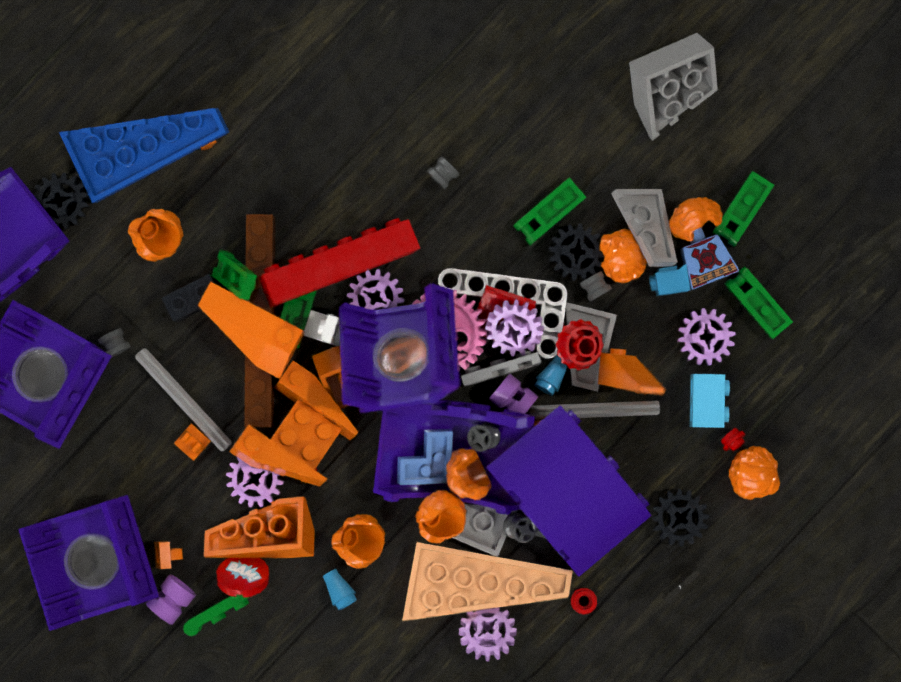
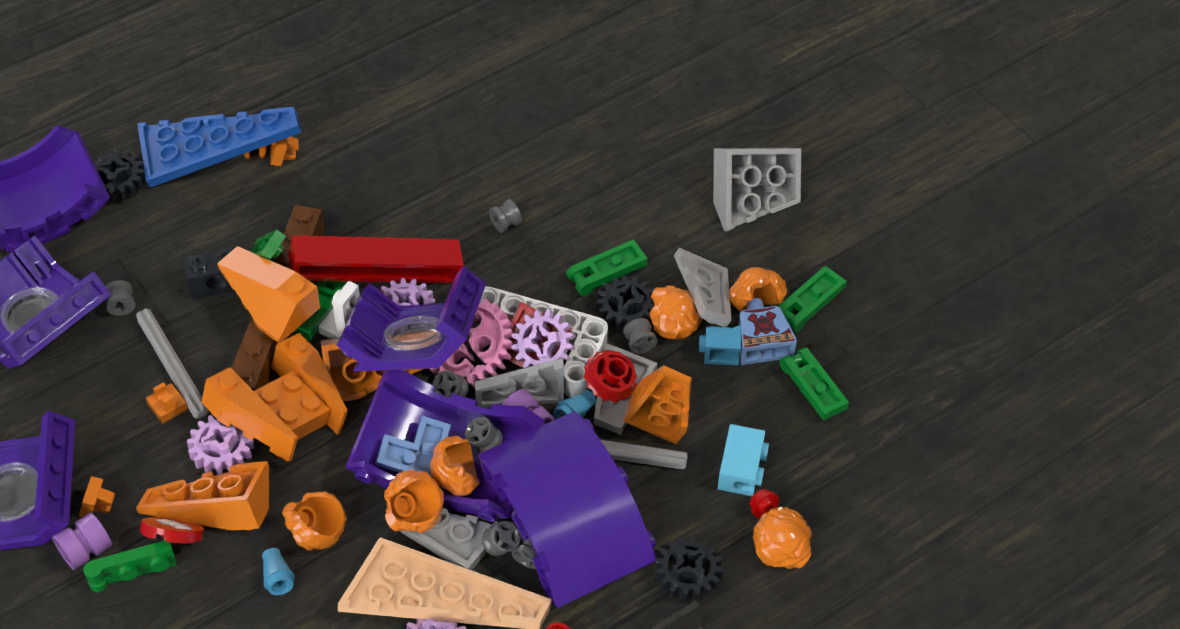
camera: 10 degrees right, 35 degrees down
orange hair [128,209,184,262] -> none
lavender gear [677,308,735,366] -> none

